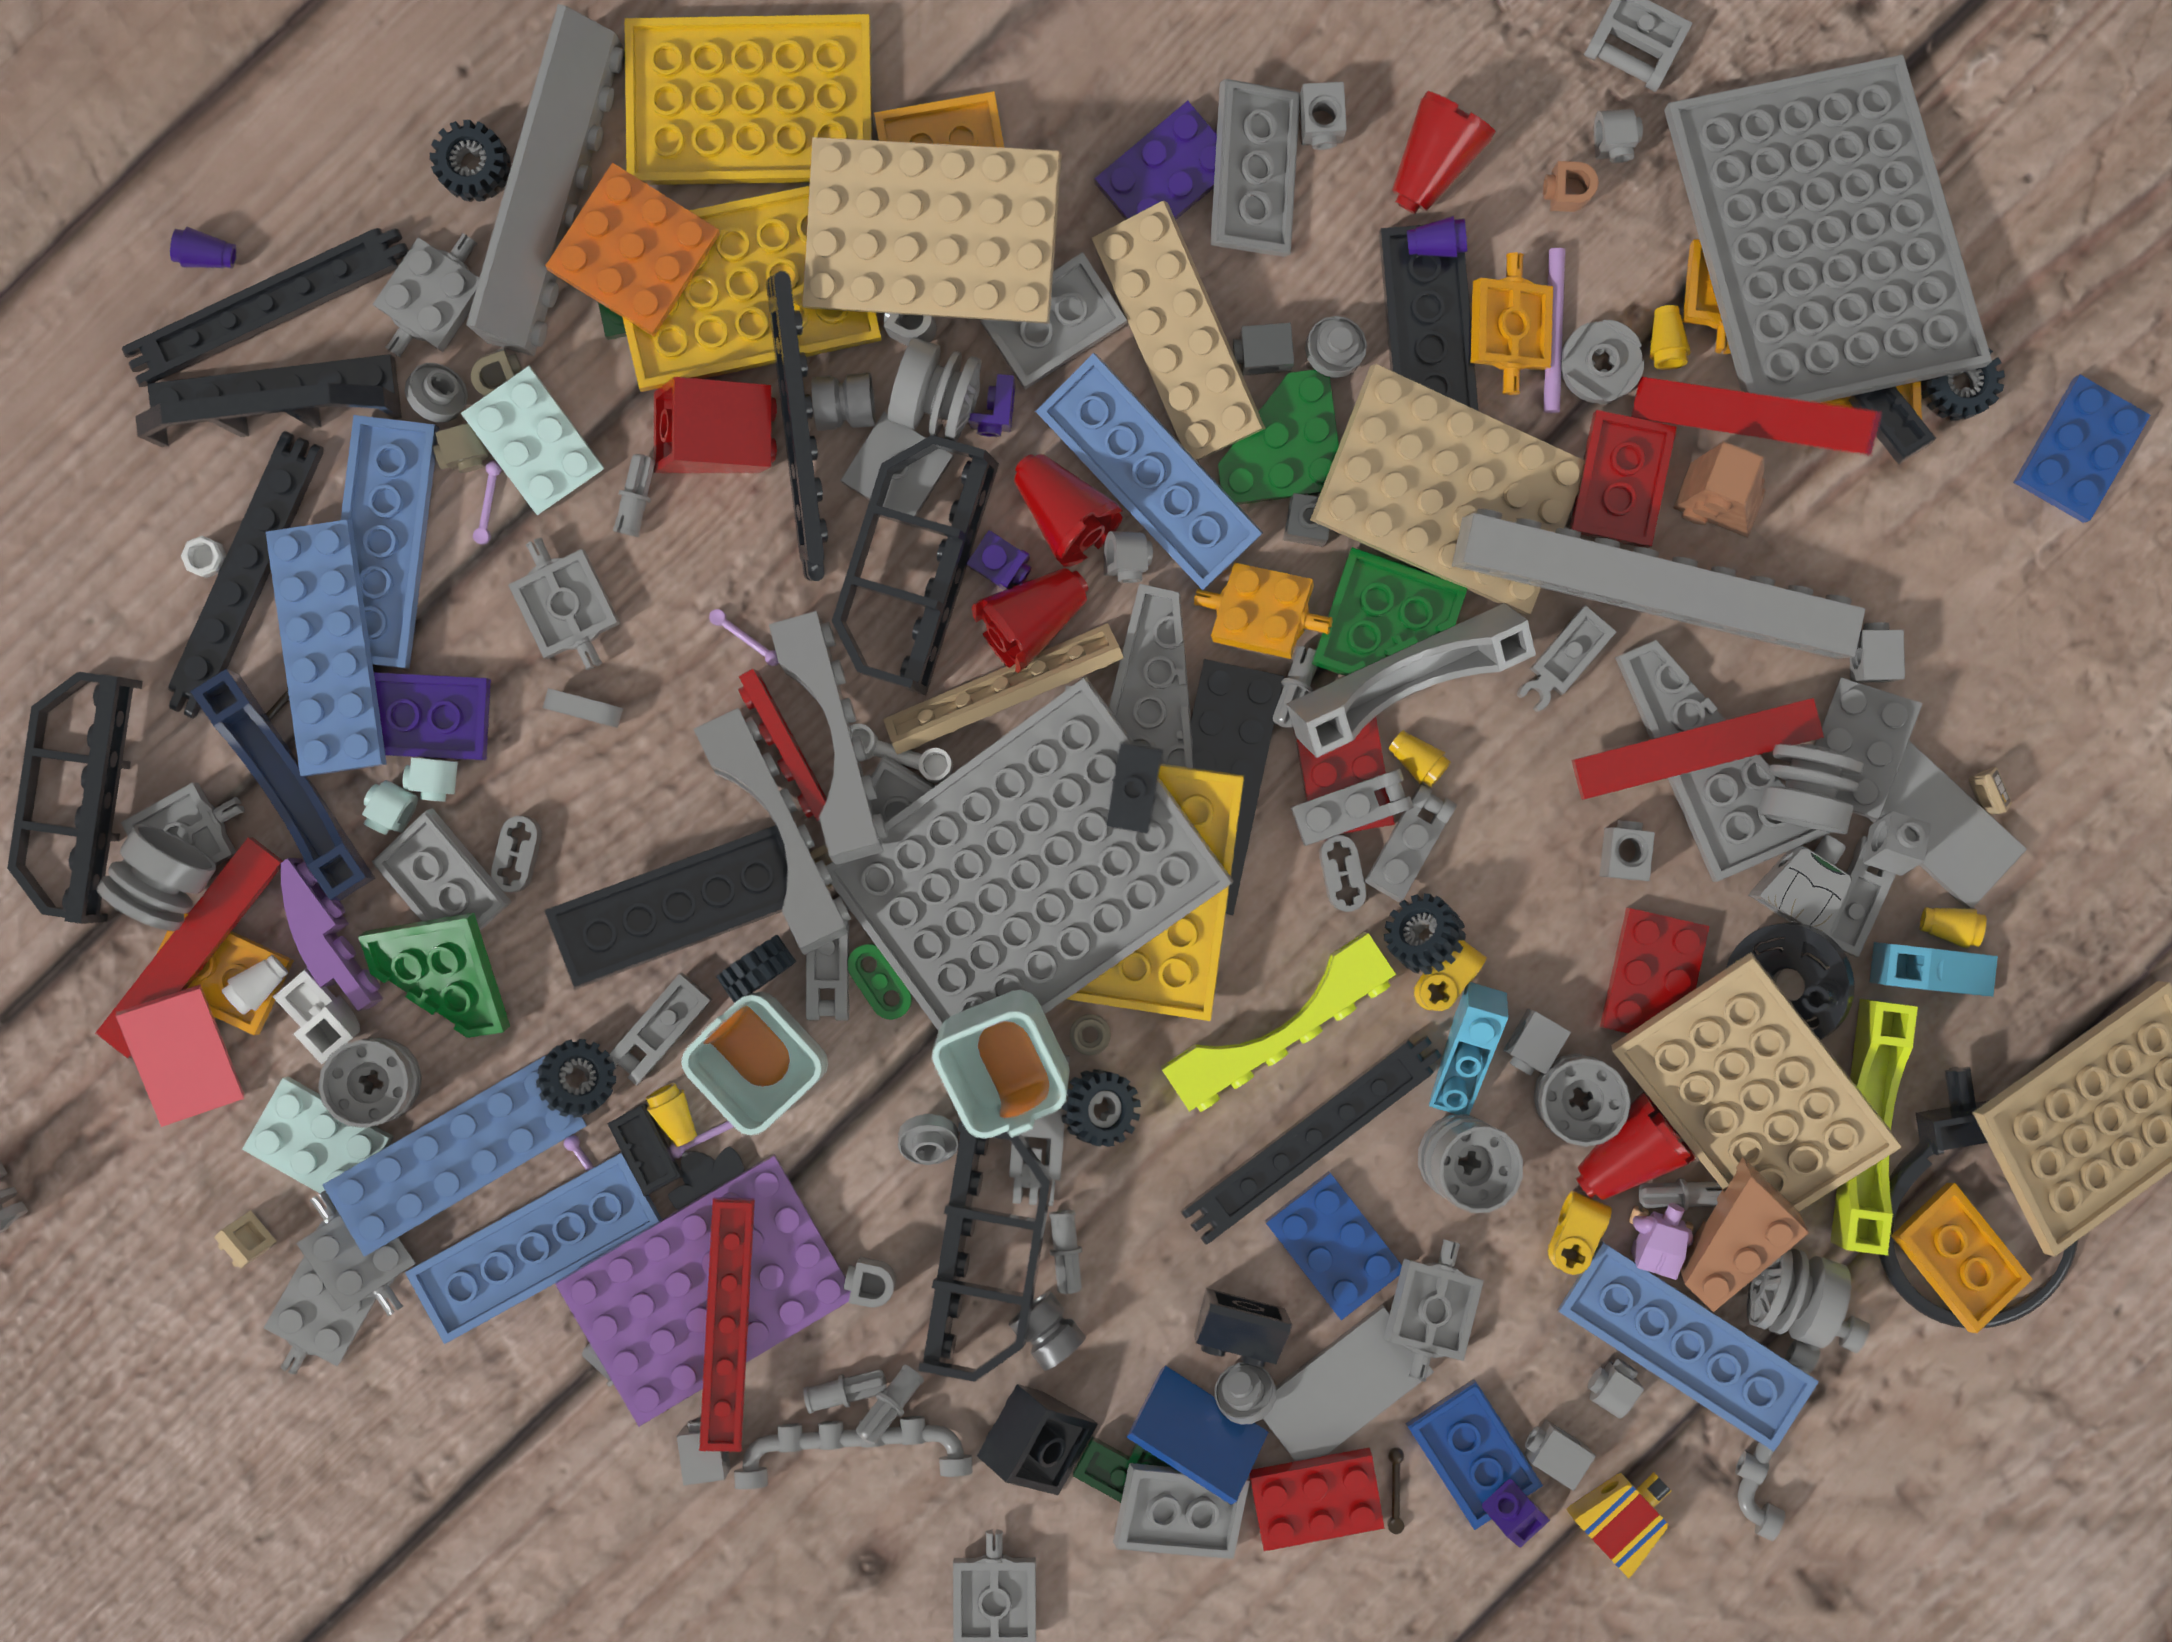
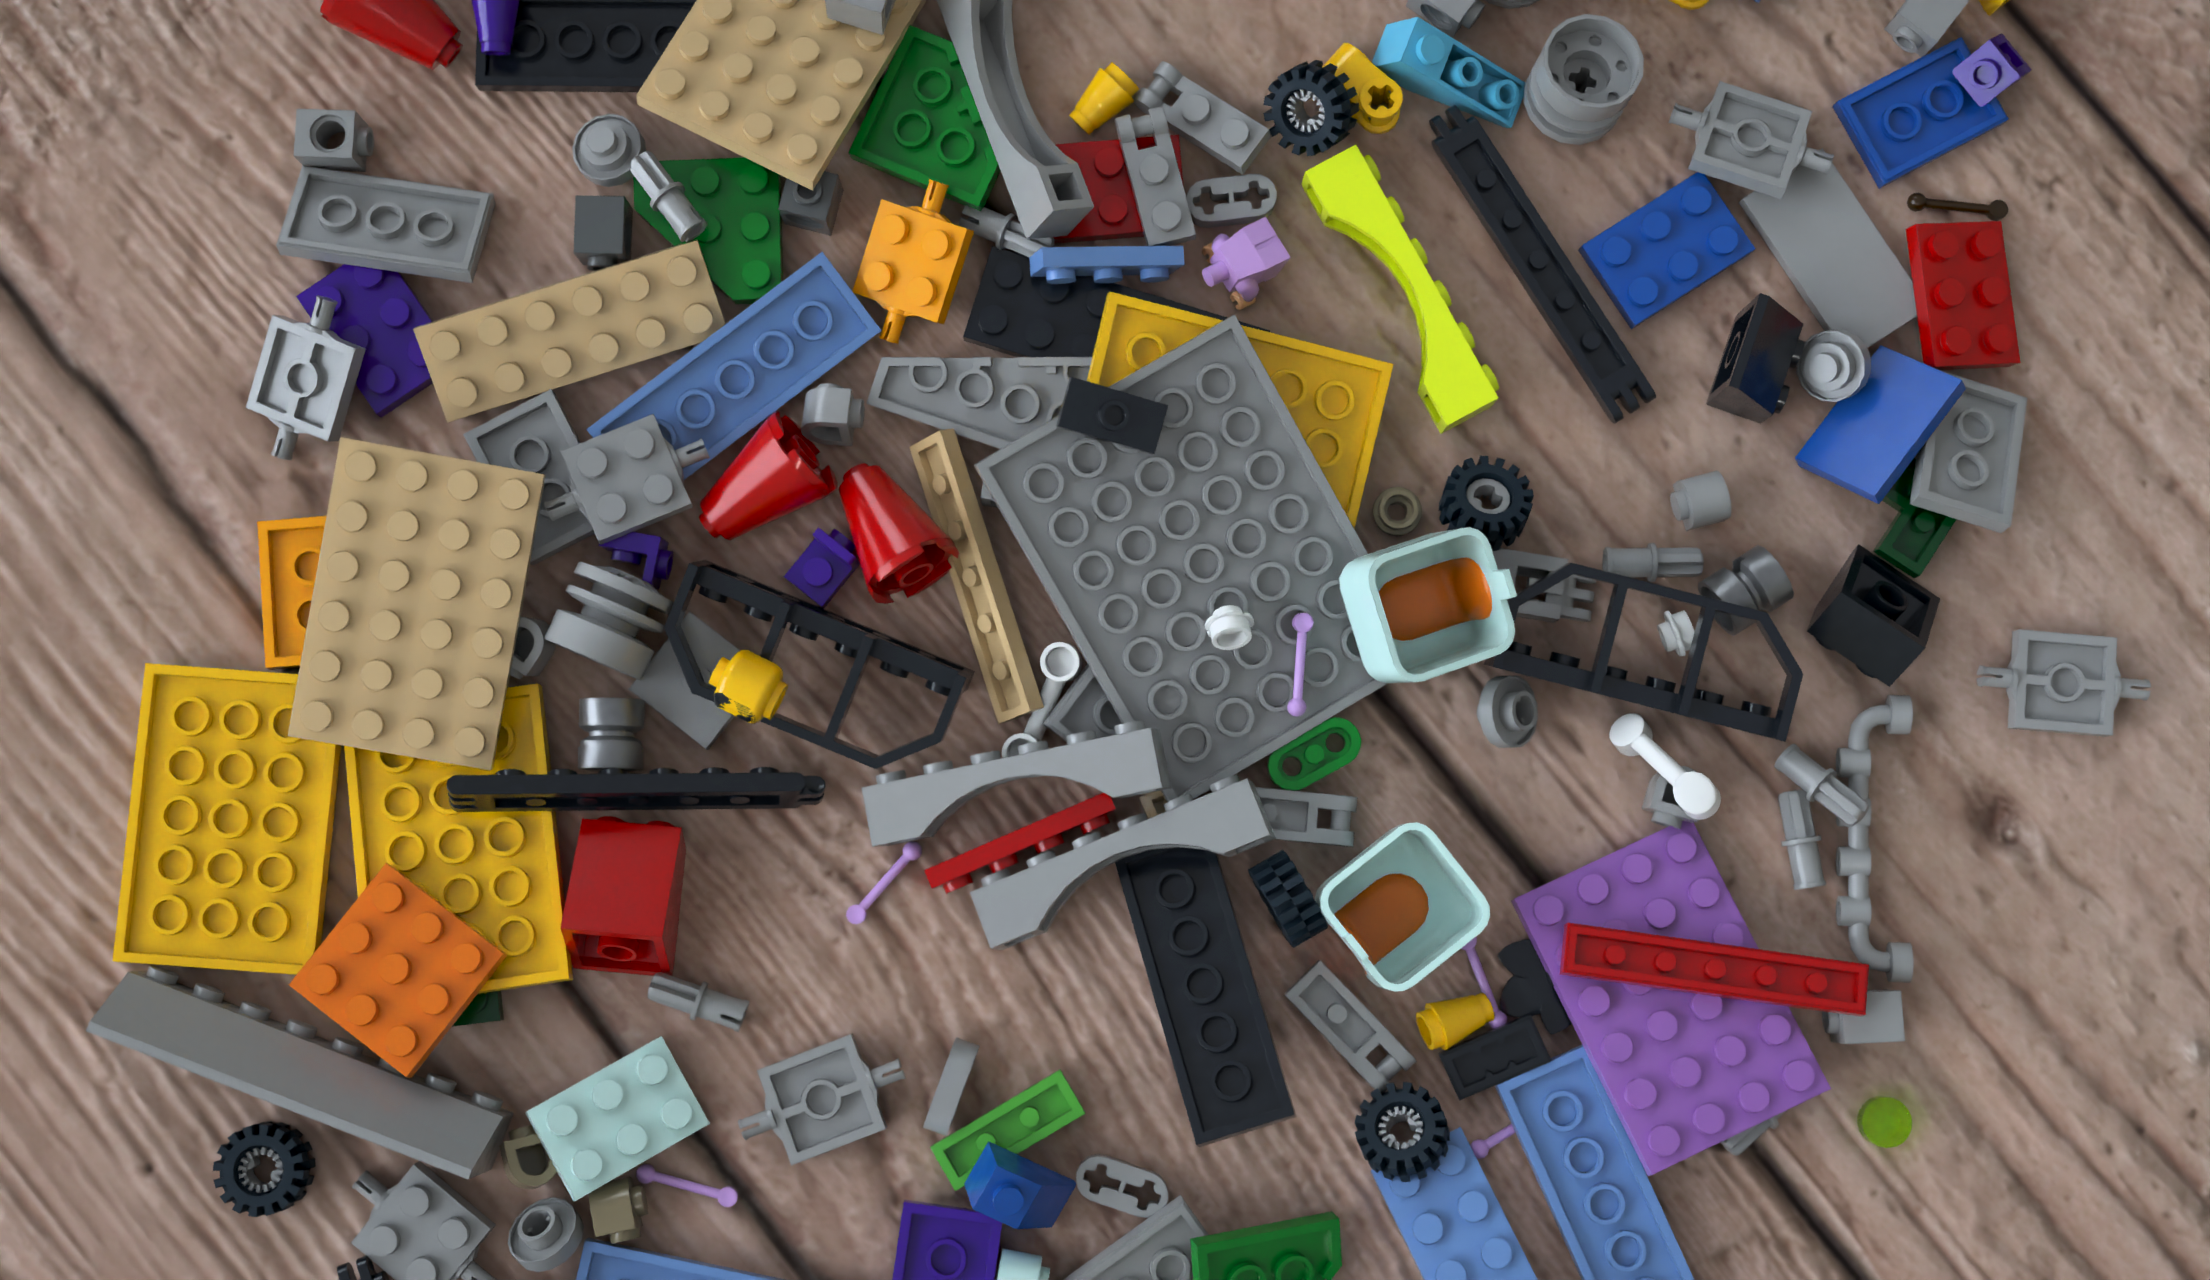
camera: 90 degrees left, 5 degrees down
none -> light grey plate [246,295,366,460]
none -> light grey plate [544,414,710,545]
none -> light grey axle [630,151,707,242]
none -> yellow head [709,649,788,724]
none -> bright green plate [930,1069,1086,1191]
none -> blue slope [964,1141,1076,1229]
none -> medium blue plate [1029,246,1185,284]
none -> lavender piece [1202,216,1291,310]
none -> white plate [1205,605,1254,650]
none -> lavender hinge [1287,613,1314,717]
none -> white bar [1609,713,1721,820]
none -> white plate [1657,610,1695,656]
none -> light grey plate [1670,471,1731,531]
none -> clear neon green tile [1857,1096,1912,1148]

